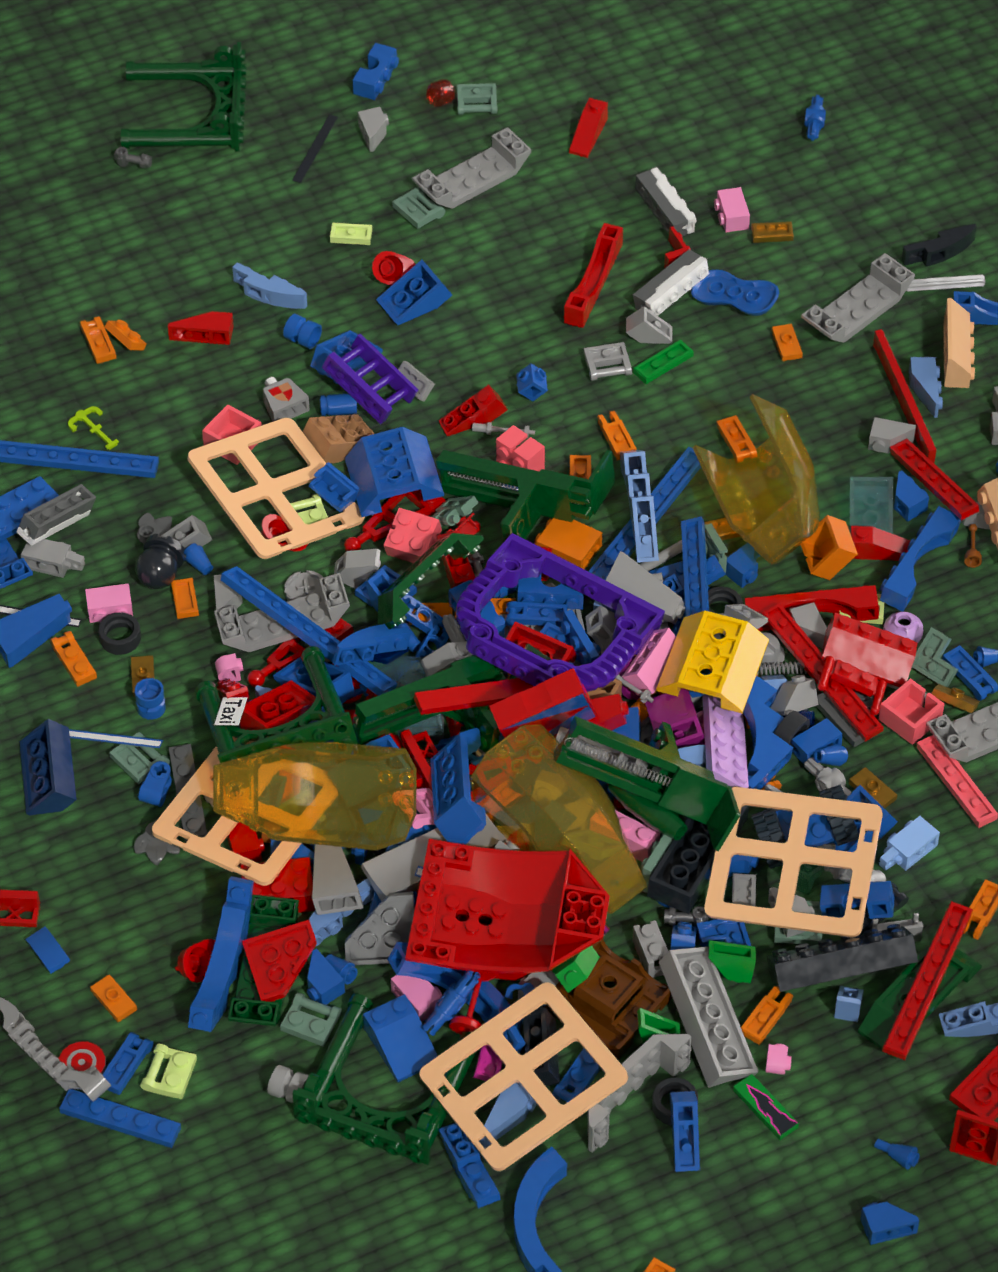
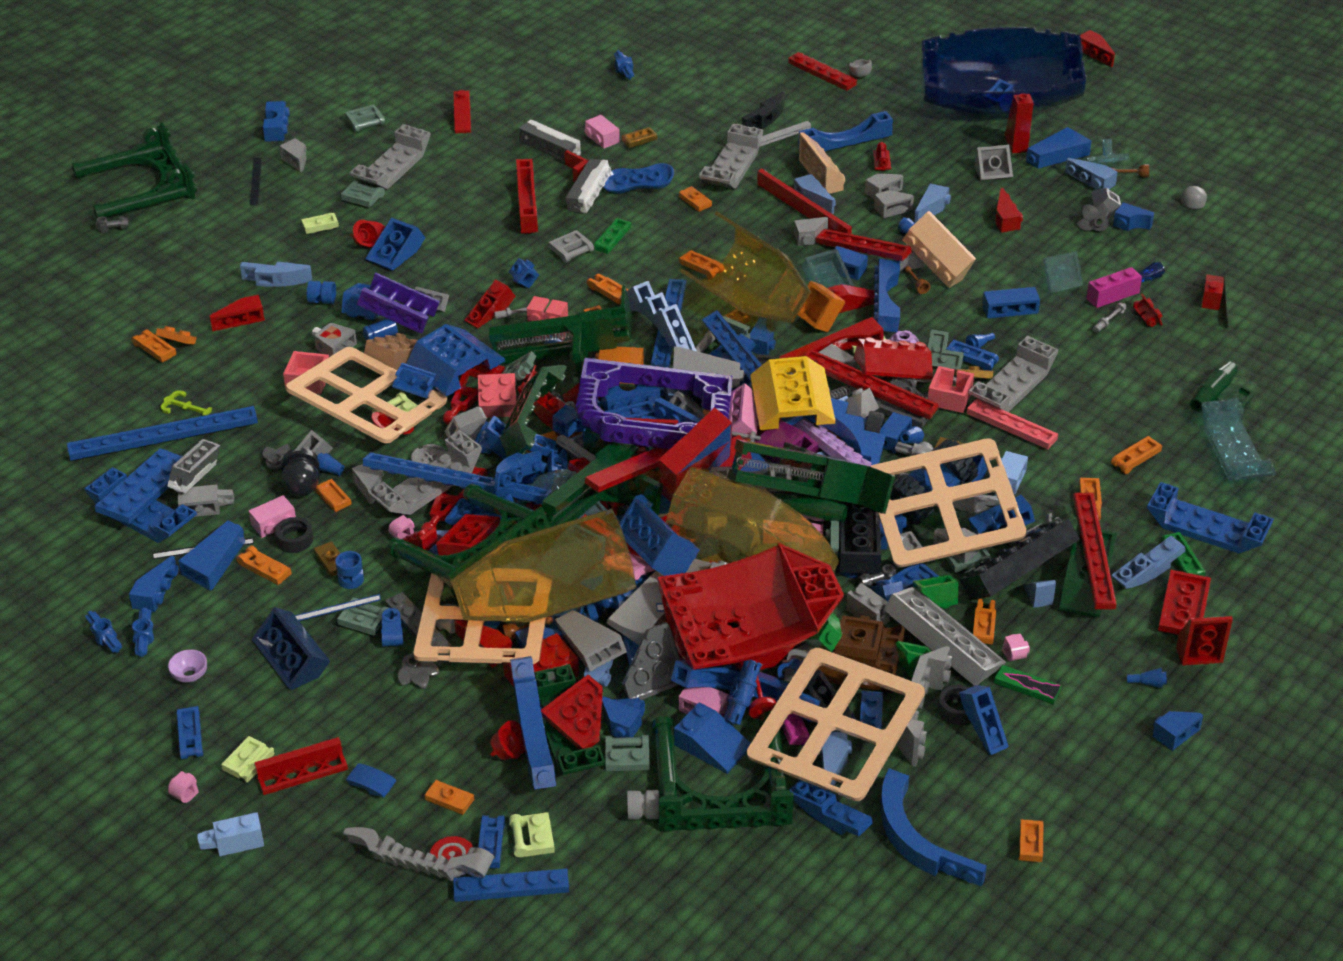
camera: 25 degrees left, 10 degrees down
white sticker [214,697,247,725] -> none
light grey slope [421,641,473,677] -> none
clear red head [426,79,455,107] -> none
light grey slope [626,306,672,344] -> none
red plate [817,656,887,715] -> none

